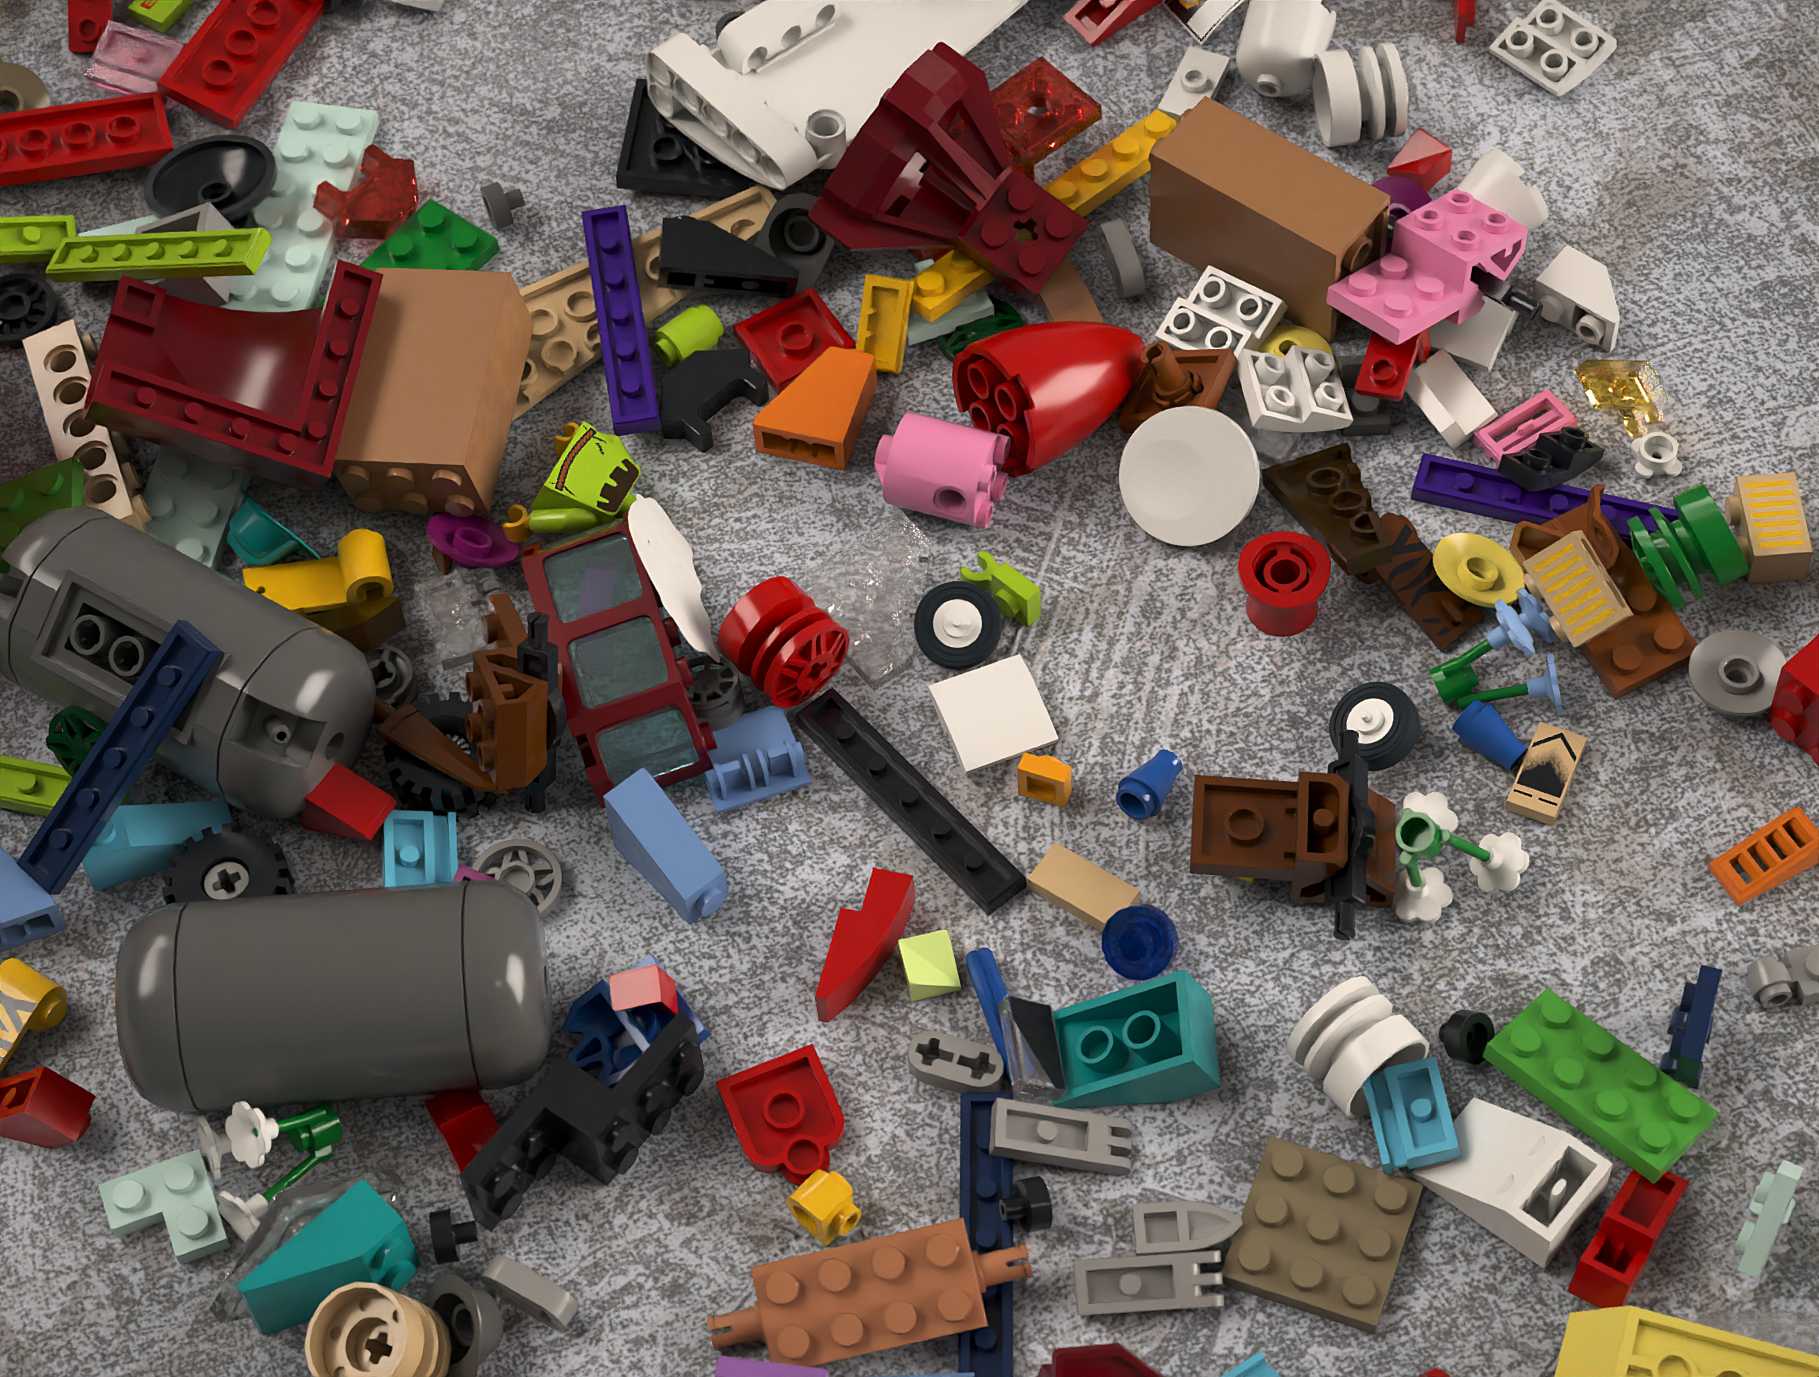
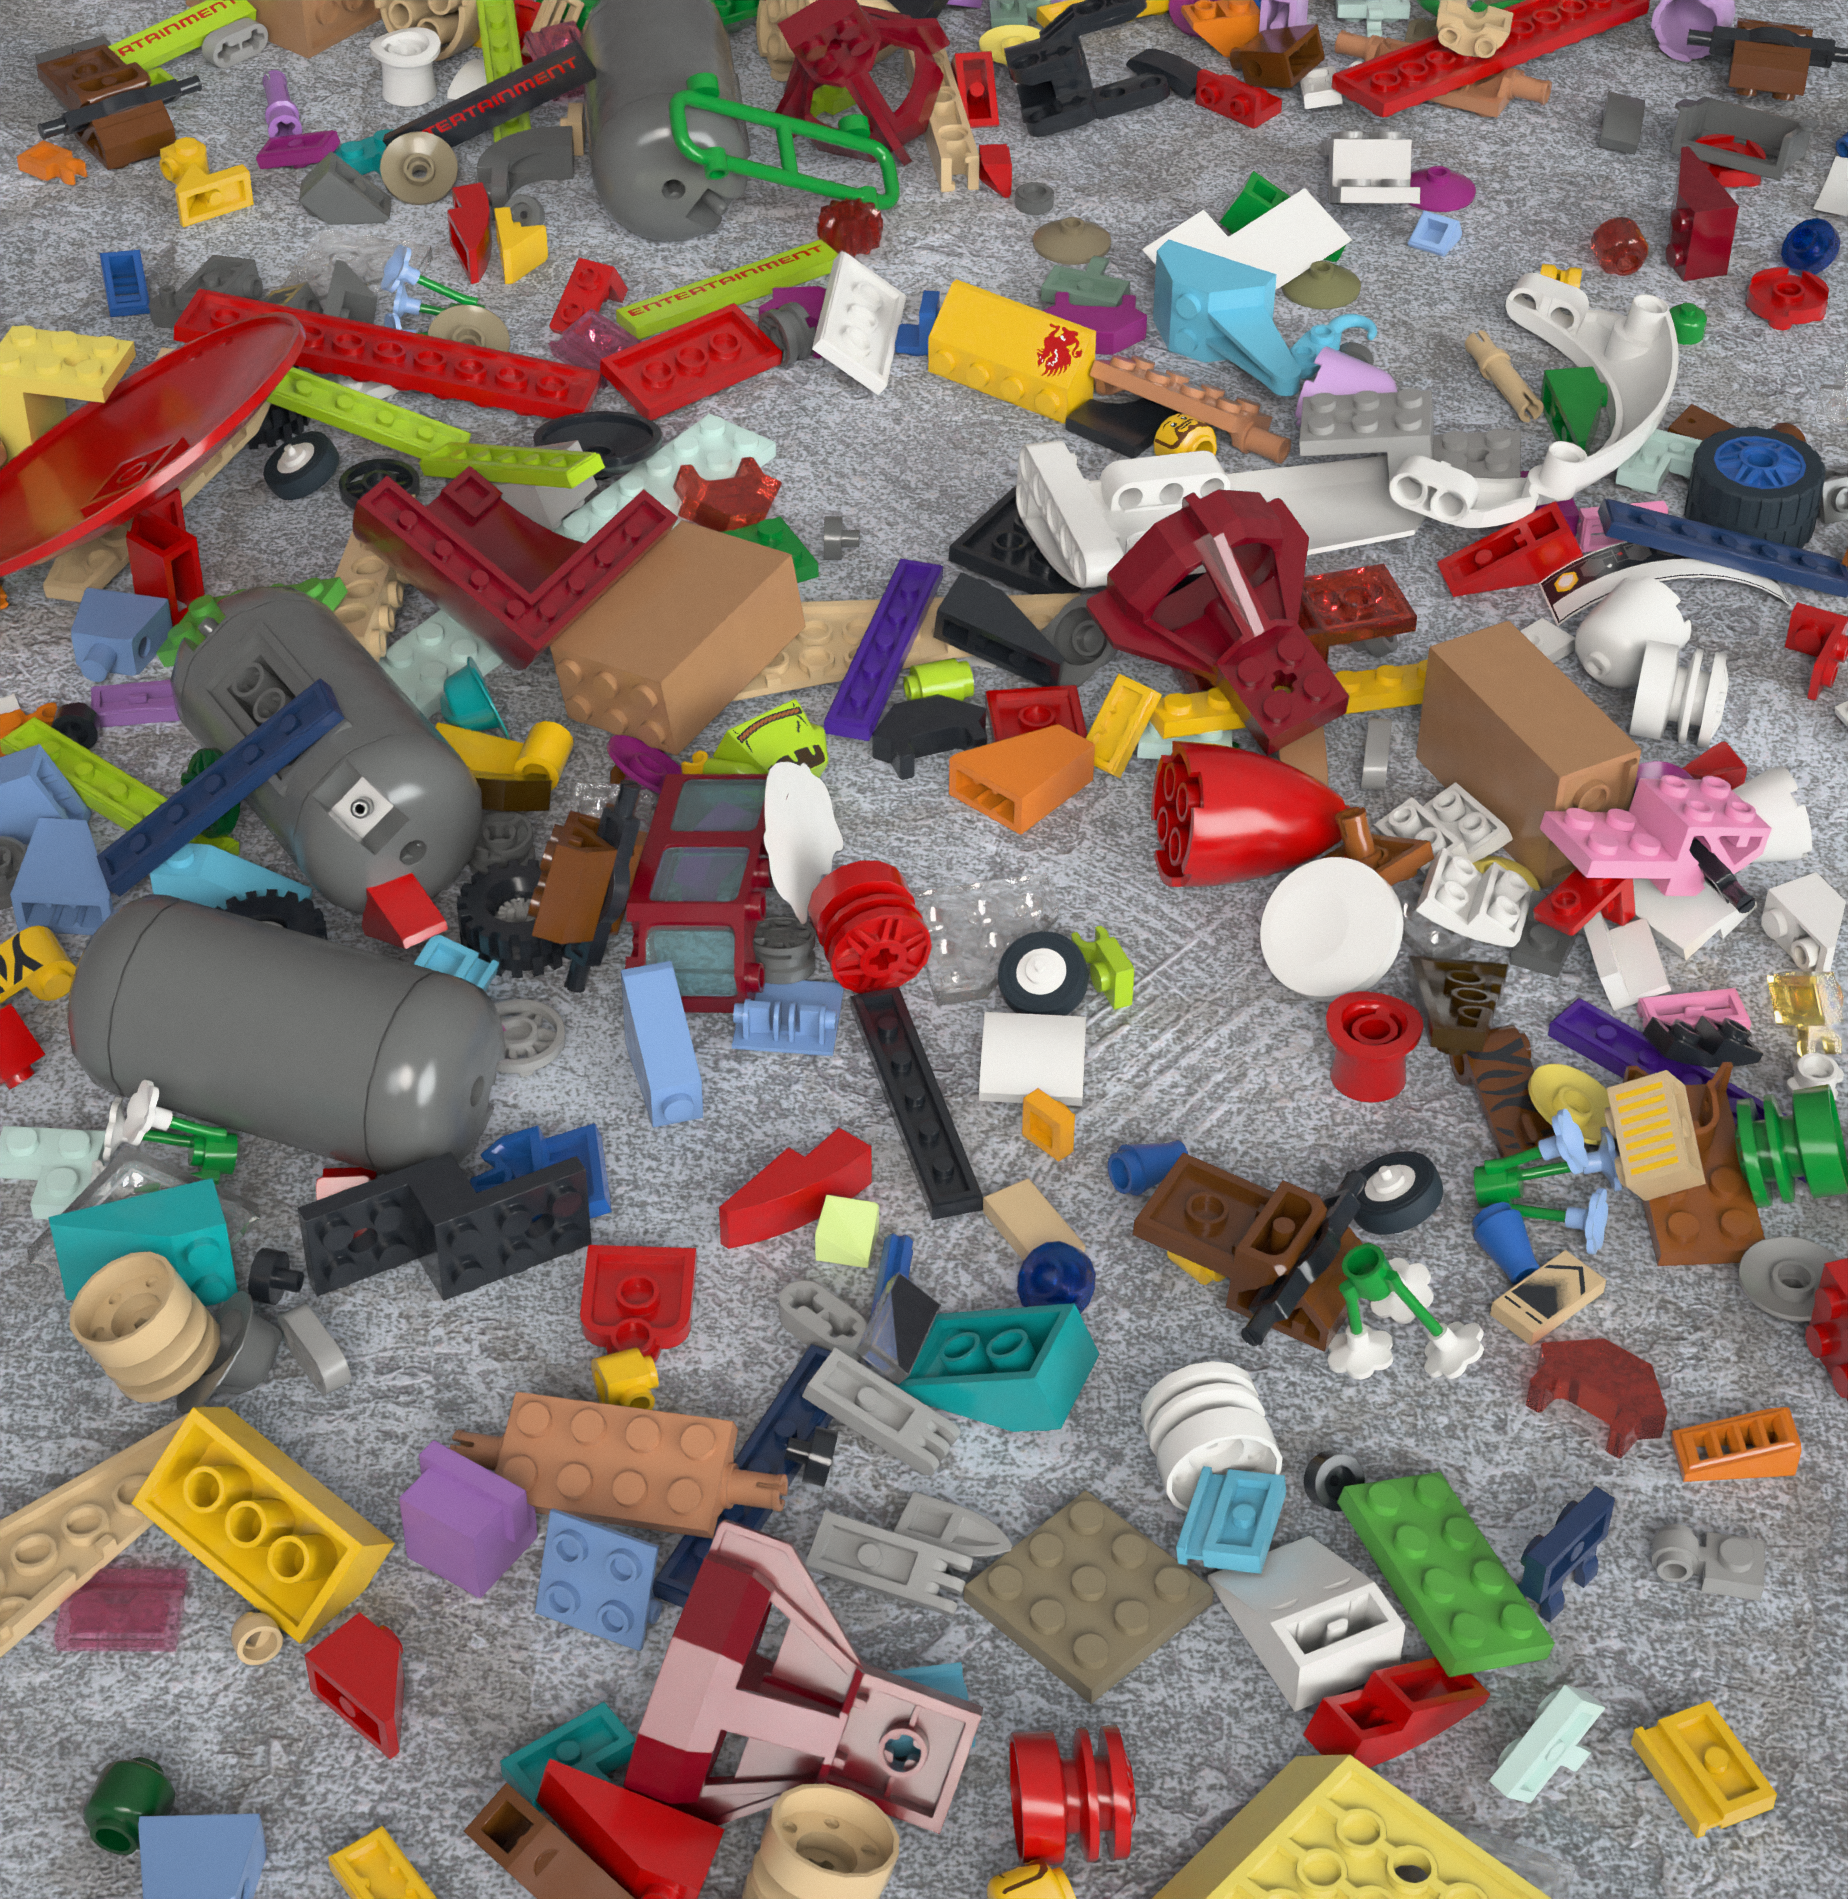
camera: 20 degrees right, 15 degrees down
reddish brown bar [374,698,511,795] -> none
slope [609,964,678,1016] -> none
bright pink cylinder [874,411,1011,529] -> none
none -> clear red piece [1526,1338,1668,1459]

